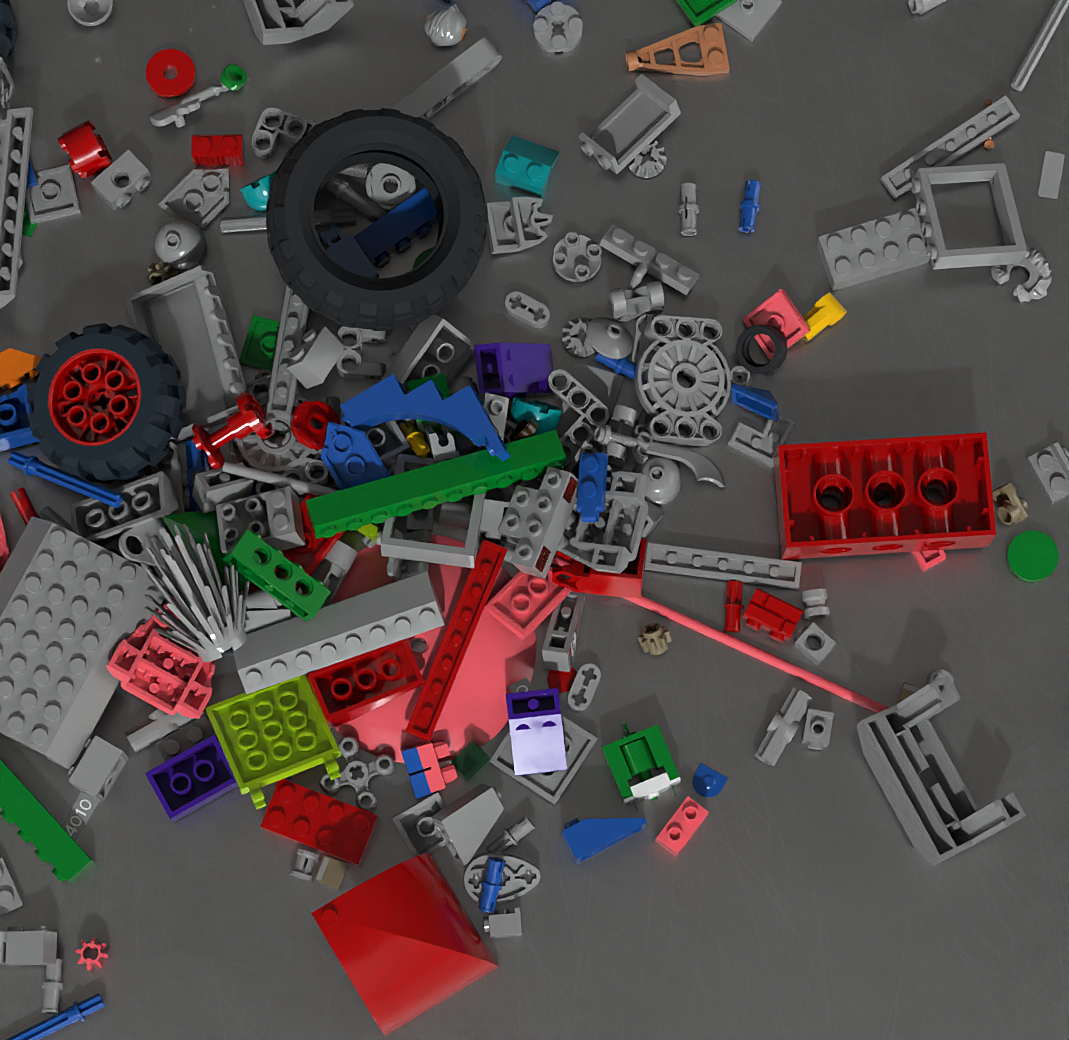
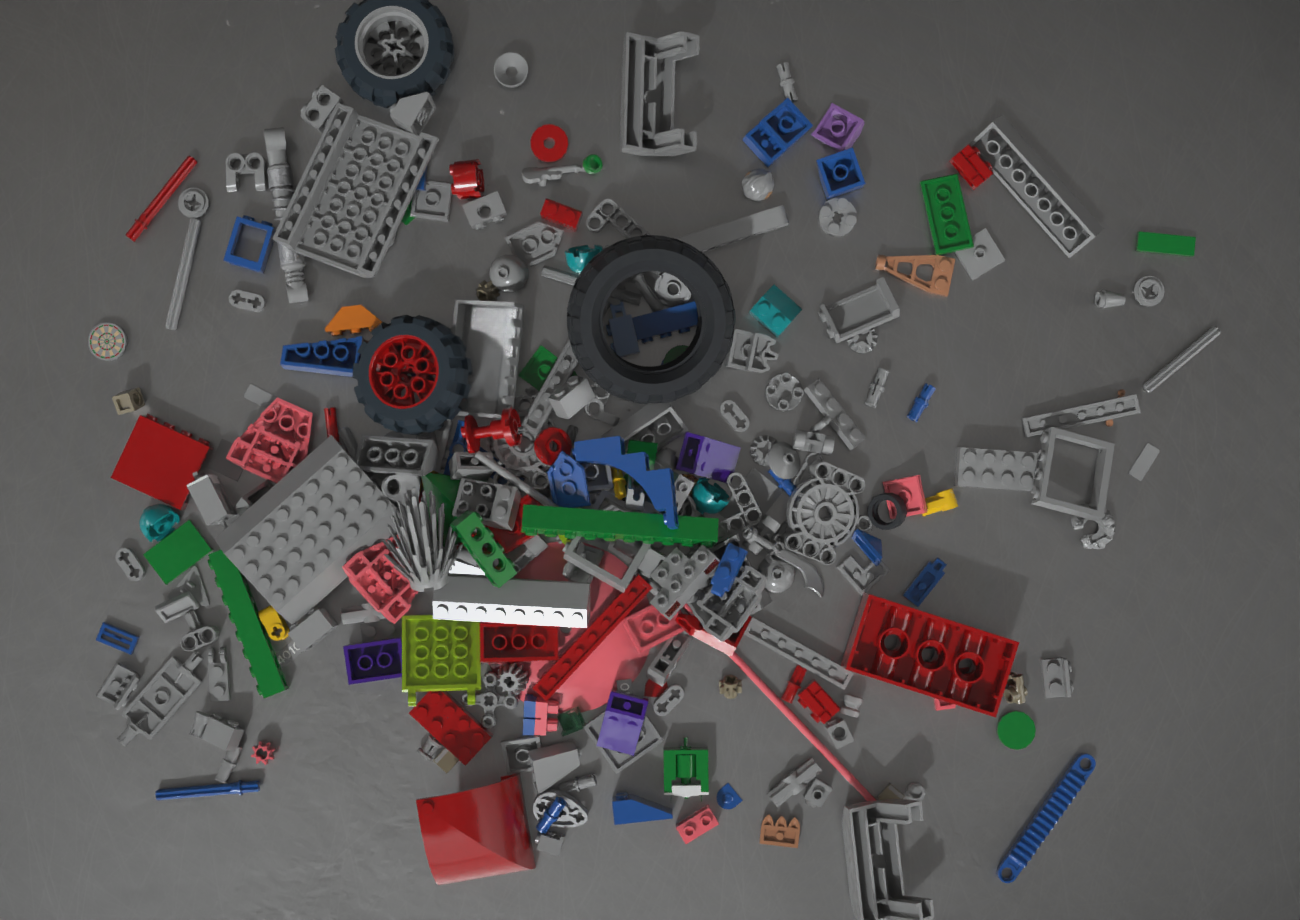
camera: 20 degrees right, 10 degrees up
blue axle [8,451,123,508] -> none
dark brown tile [513,417,538,440] -> none
none -> yellow piece [258,605,290,641]
none -> light grey gear [495,662,529,695]
none -> nougat plate [759,814,800,848]
none -> blue hinge [903,557,947,607]

